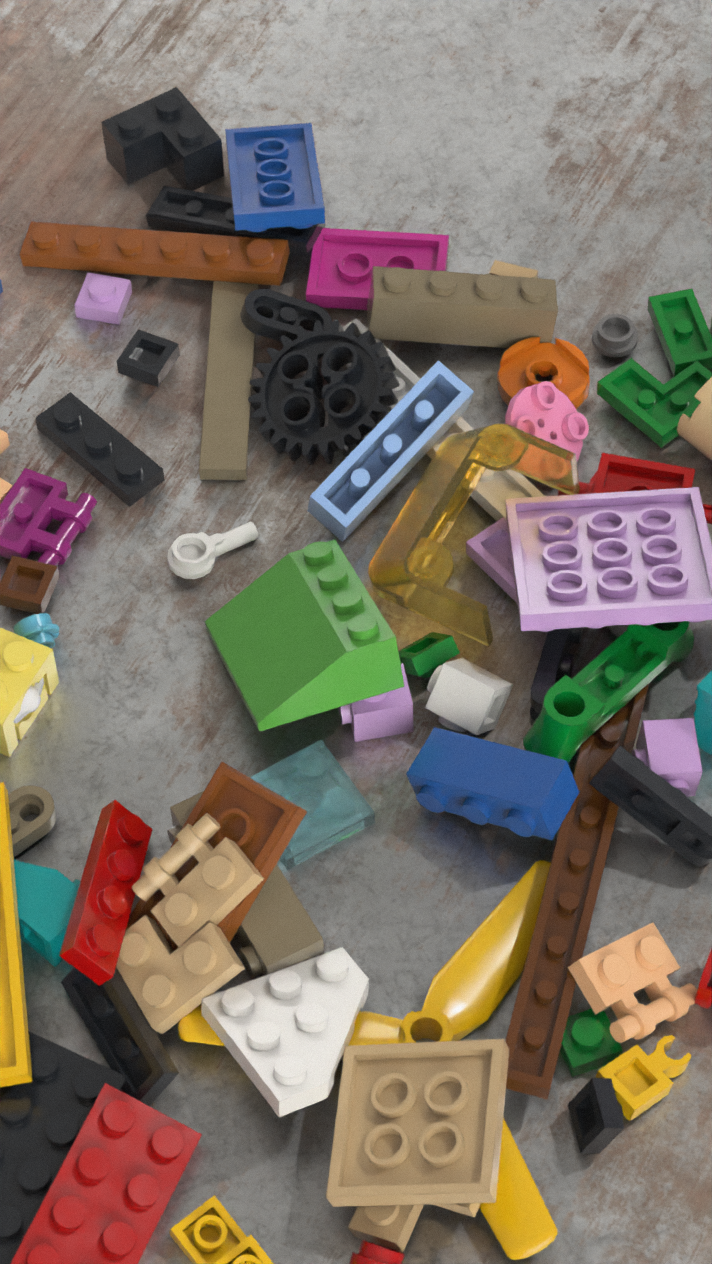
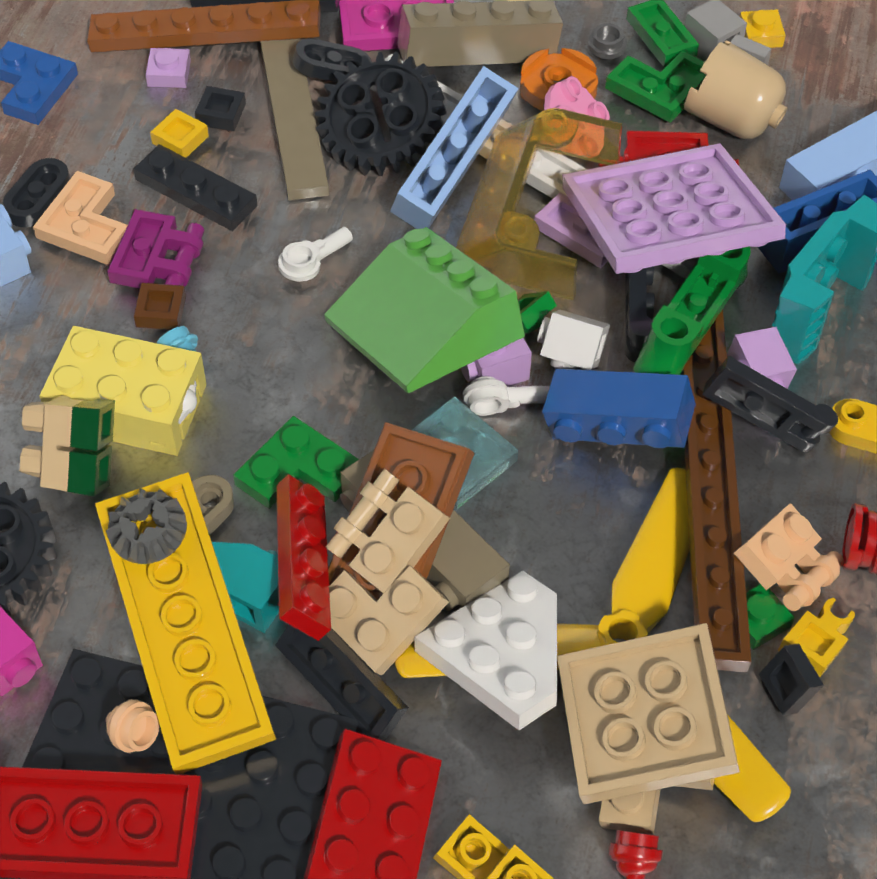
camera: 15 degrees left, 0 degrees up
none -> yellow plate [150,109,209,158]
none -> green plate [233,416,359,509]
none -> white plate [463,376,550,416]

